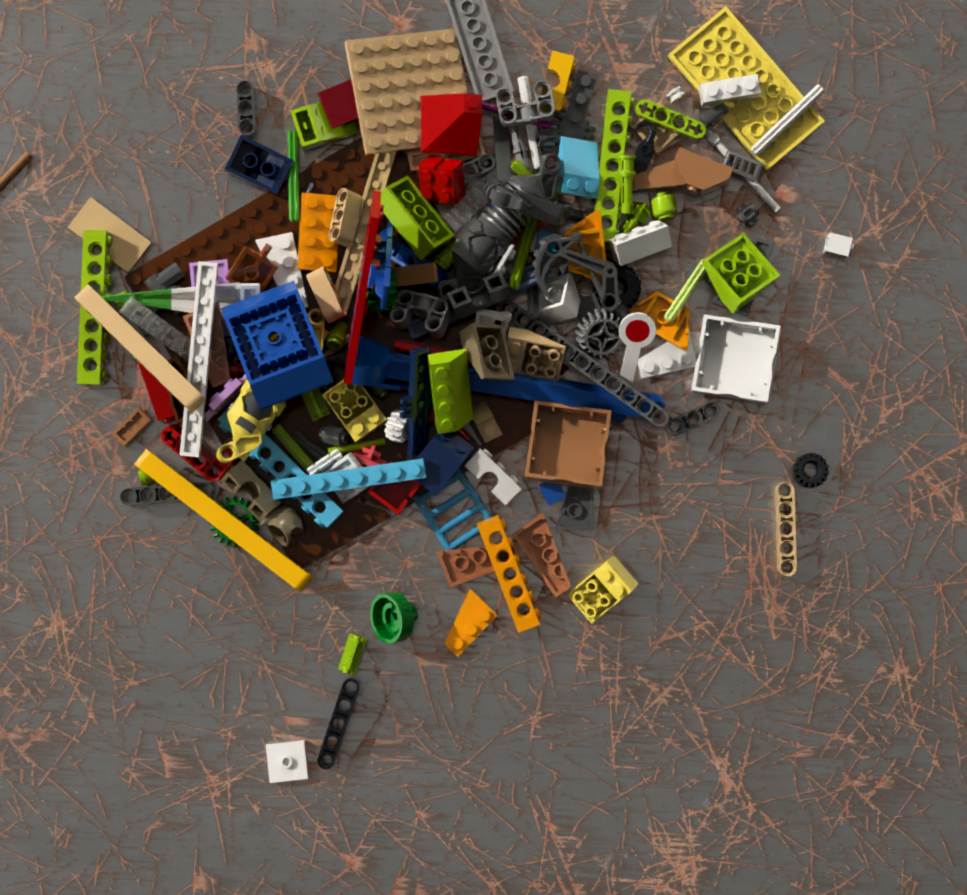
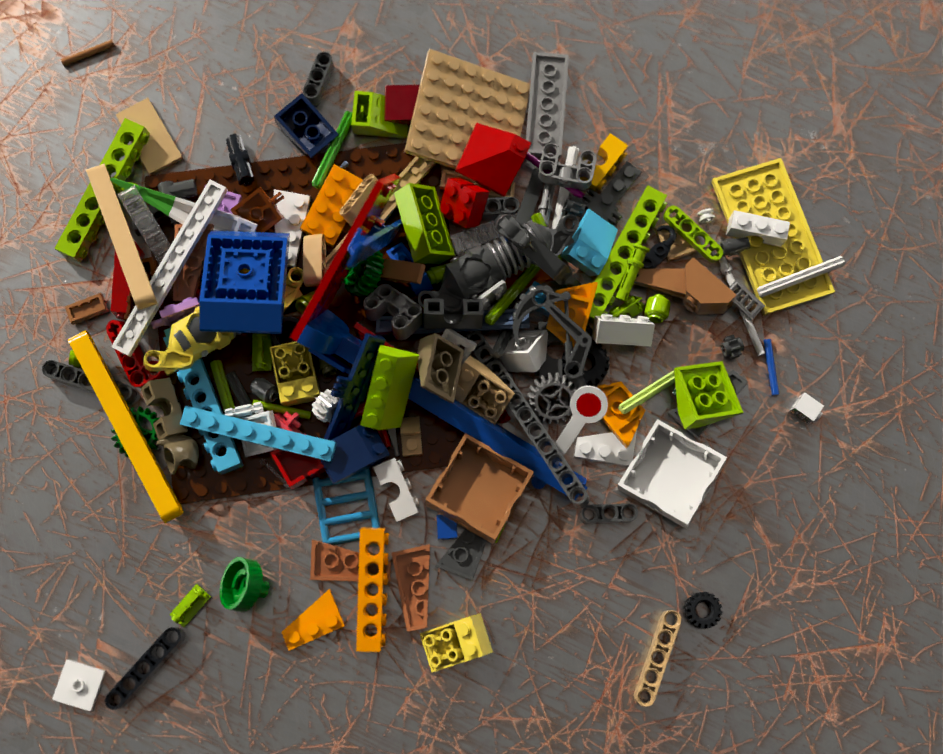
camera: 15 degrees right, 10 degrees down
none -> black piece [226,134,255,187]
none -> blue bar [763,339,780,396]

